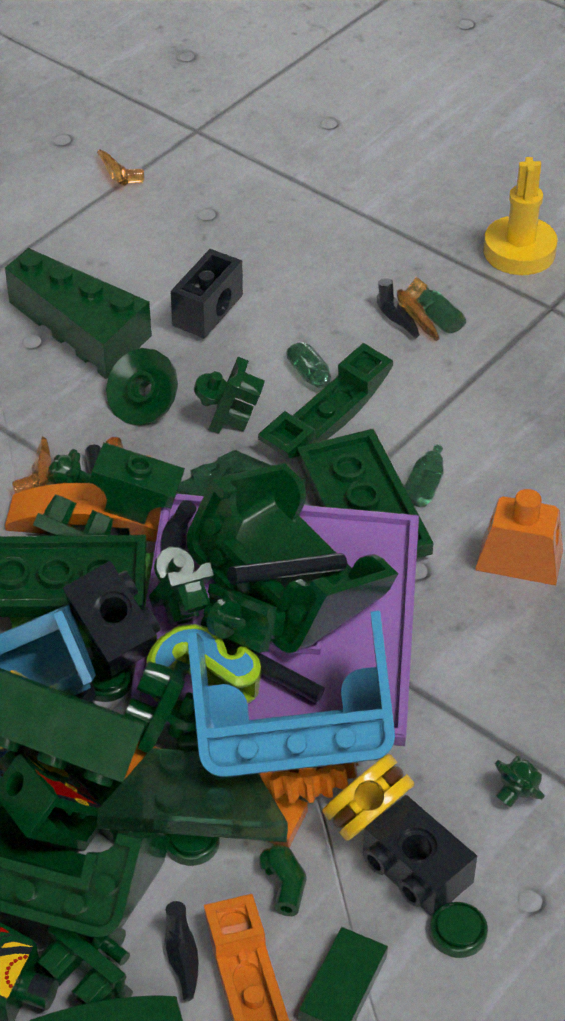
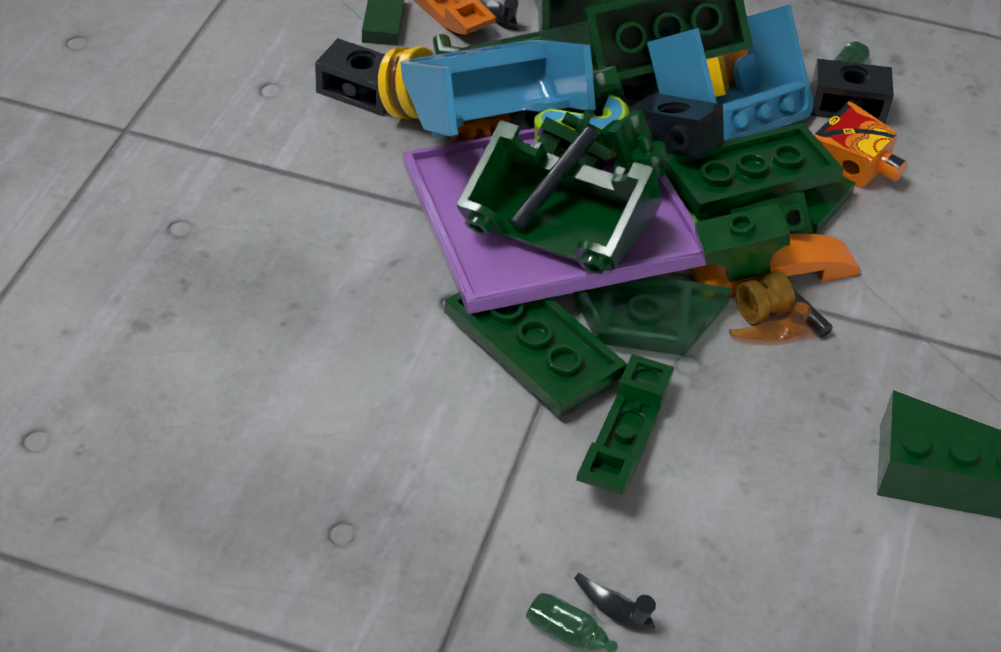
camera: 155 degrees right, 0 degrees up
clear orange bar [12,436,51,494] -> none
dark green plant [47,449,91,484] -> none
dark green dish [106,348,178,426] -> none
black bar [161,500,197,551] -> none
black brick [170,249,243,338] -> none
dark green hips [194,357,265,434] -> none
clear green piece [286,342,331,388] -> none
clear orange bar [397,276,440,341] -> none
clear green piece [404,444,444,507] -> none
dark green piece [429,902,488,958] -> none
orange torso [476,489,563,586] -> none
dark green plant [495,756,545,807] -> none

